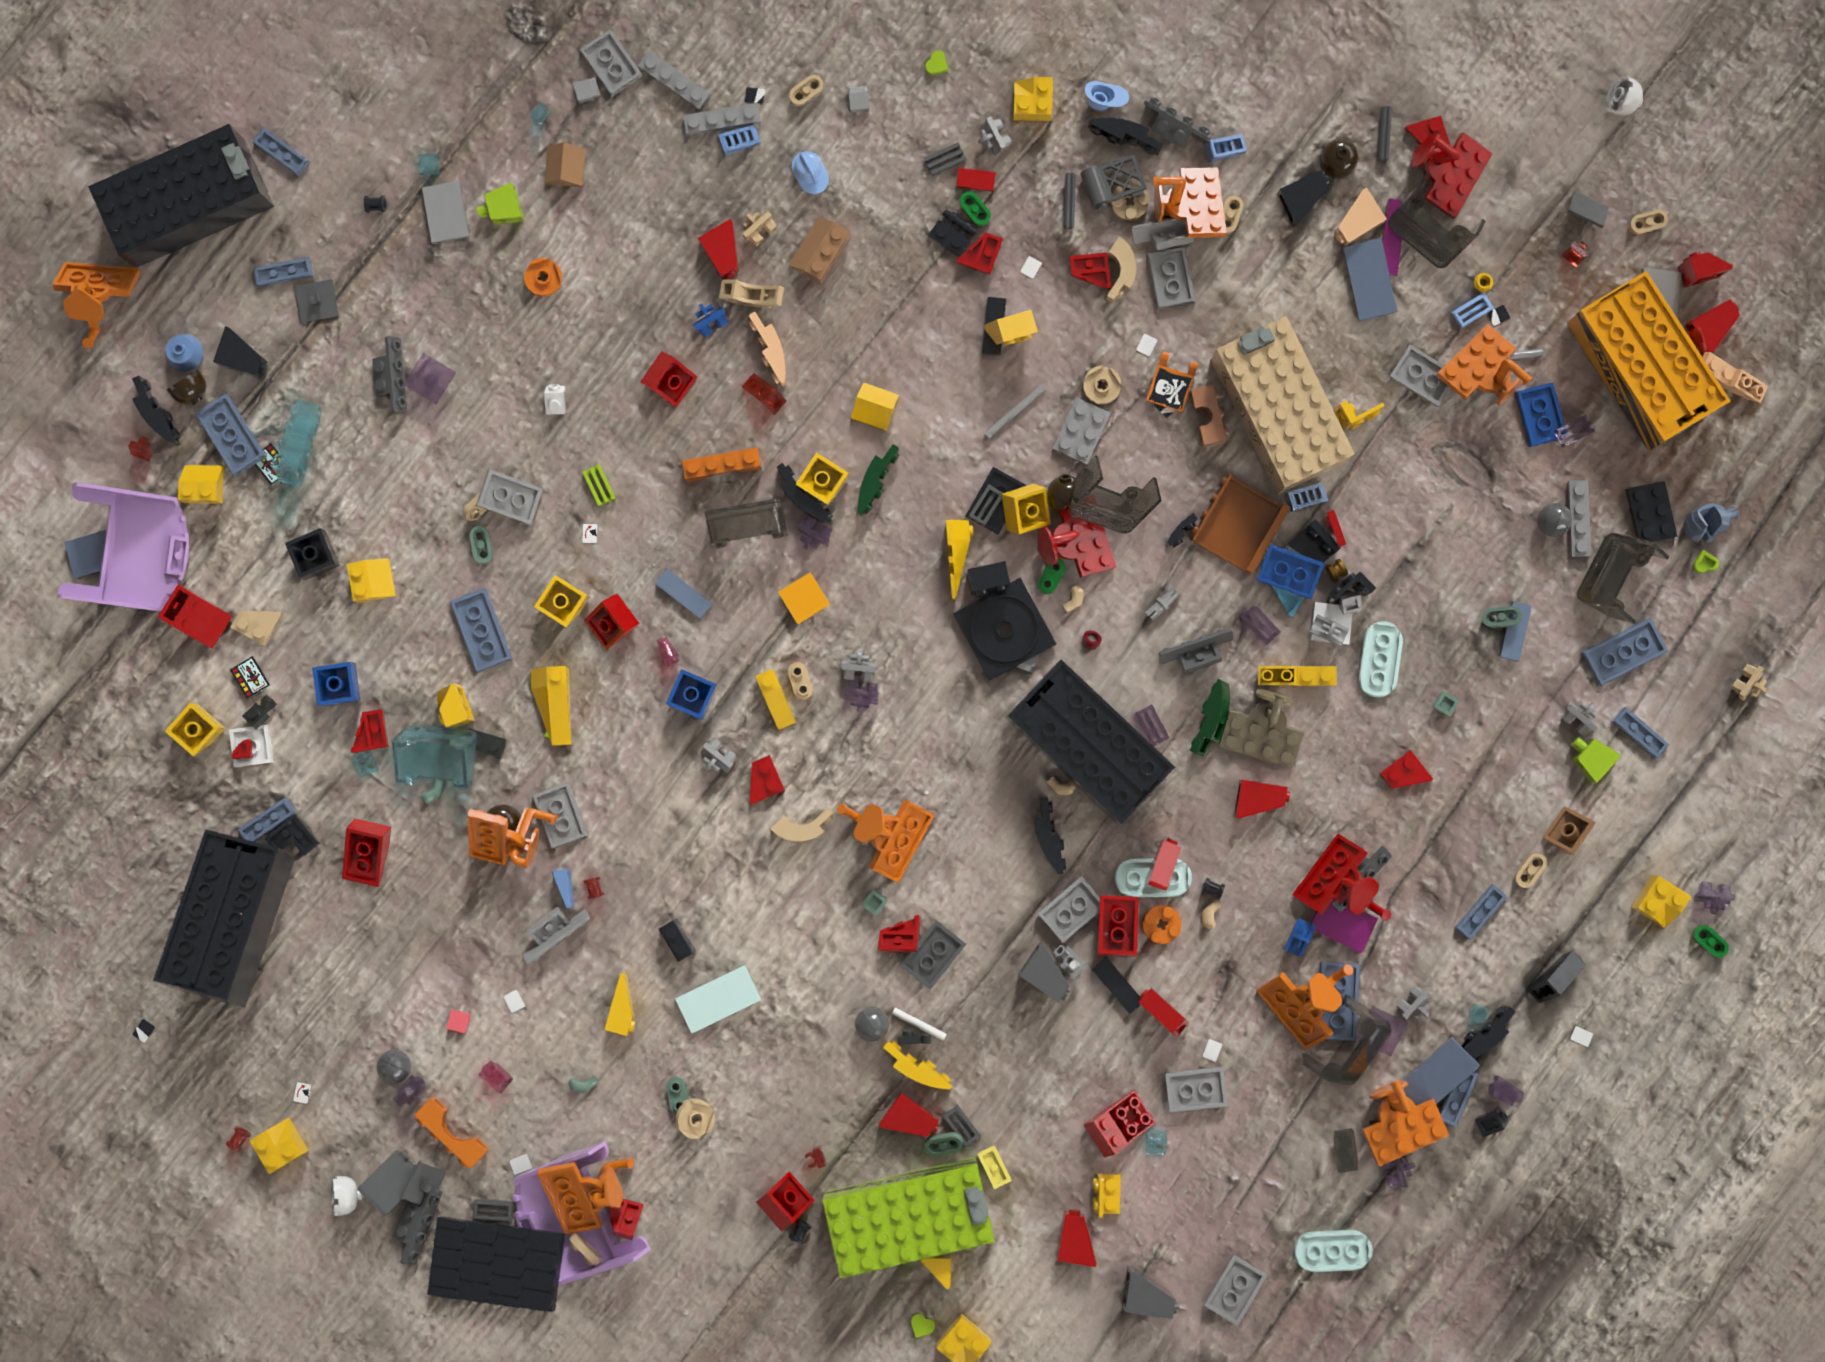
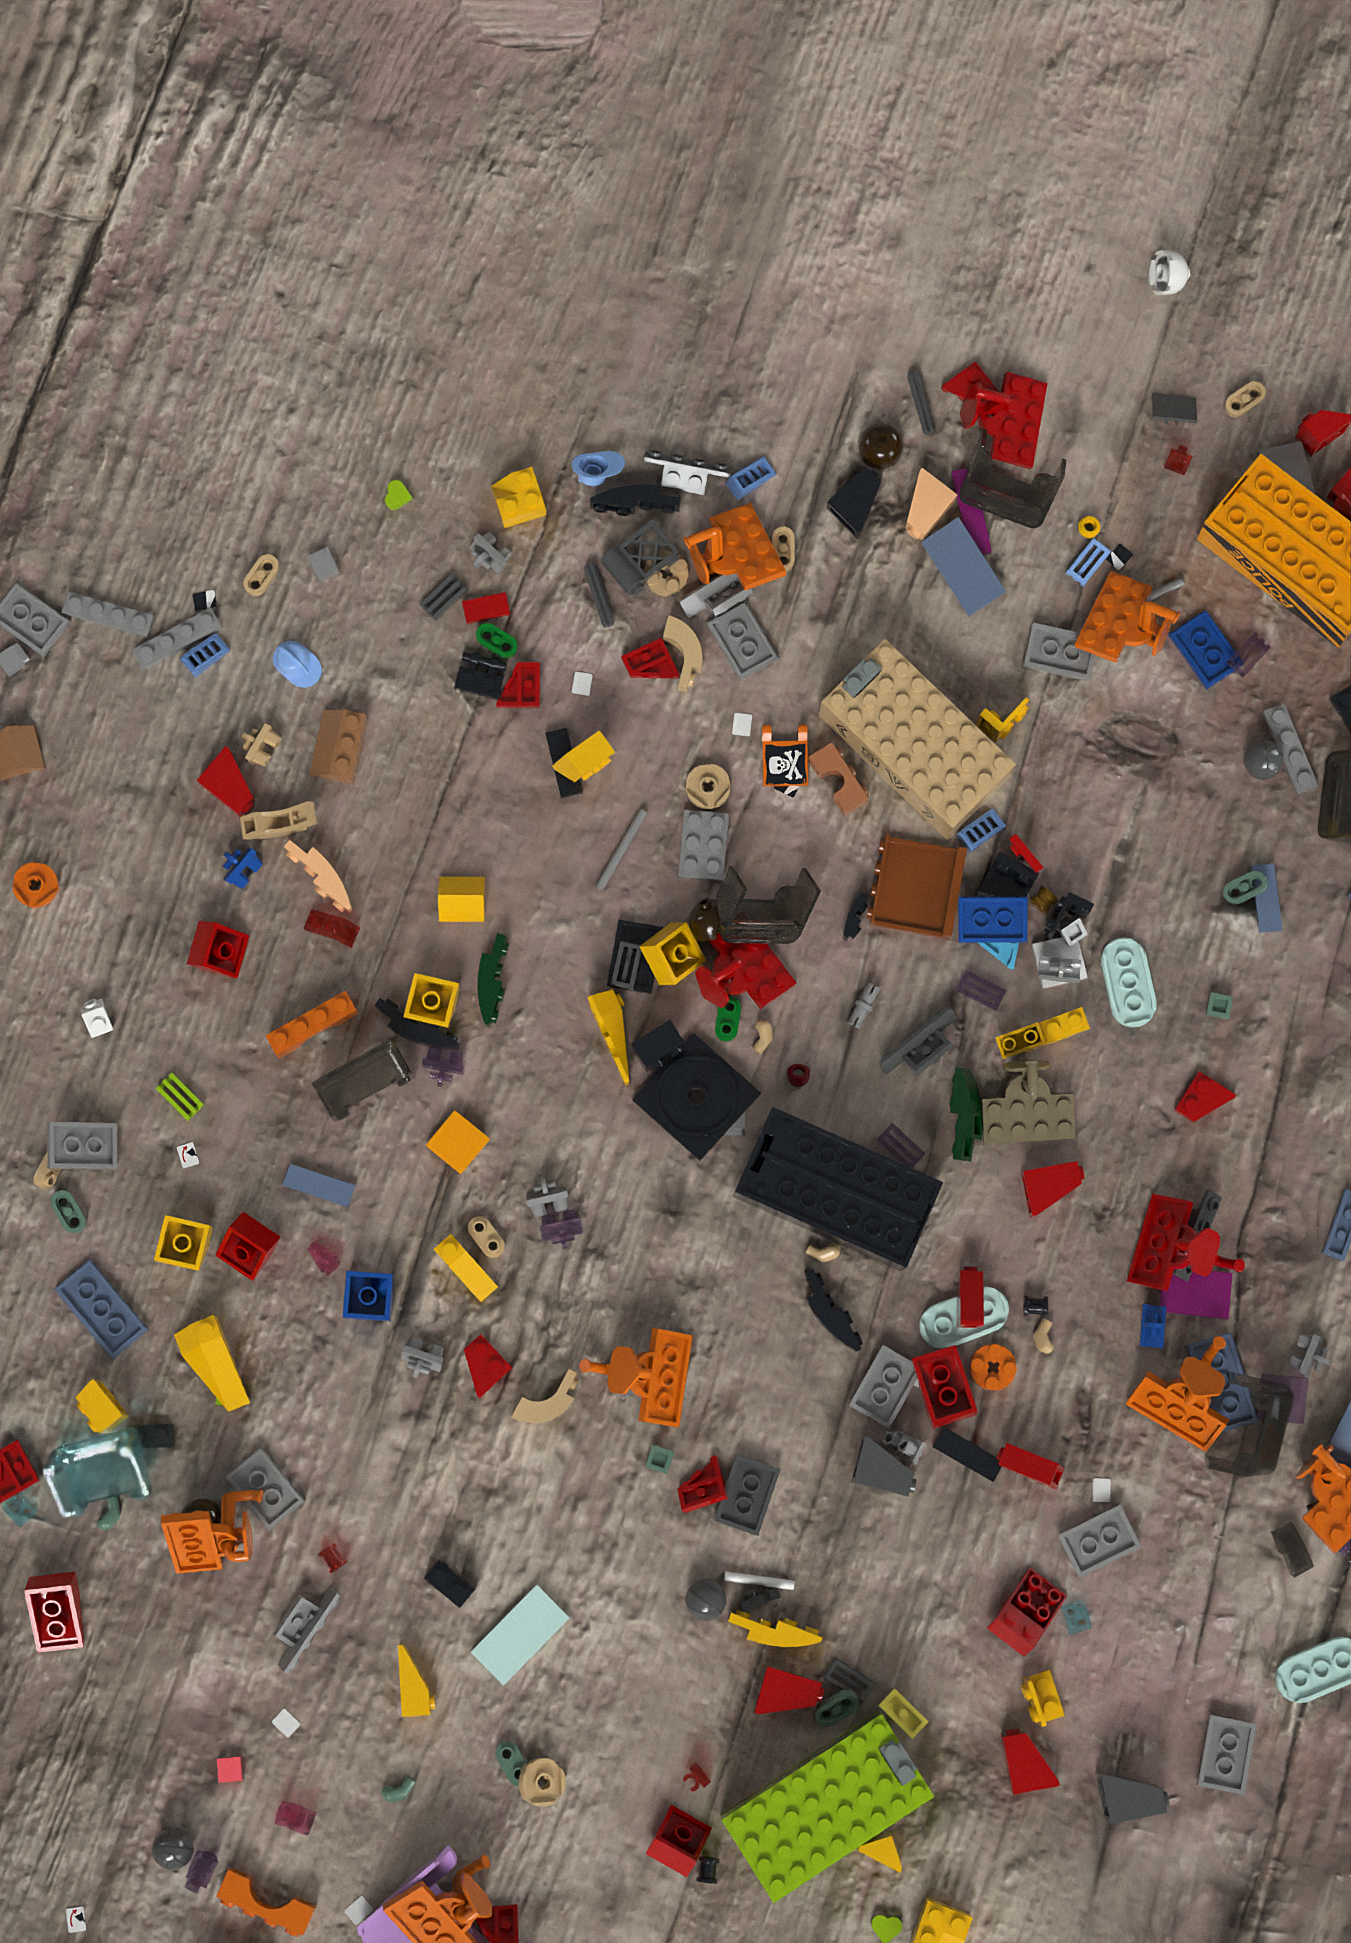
camera: 25 degrees left, 5 degrees down
medium blue slope [552,869,574,908] -> none

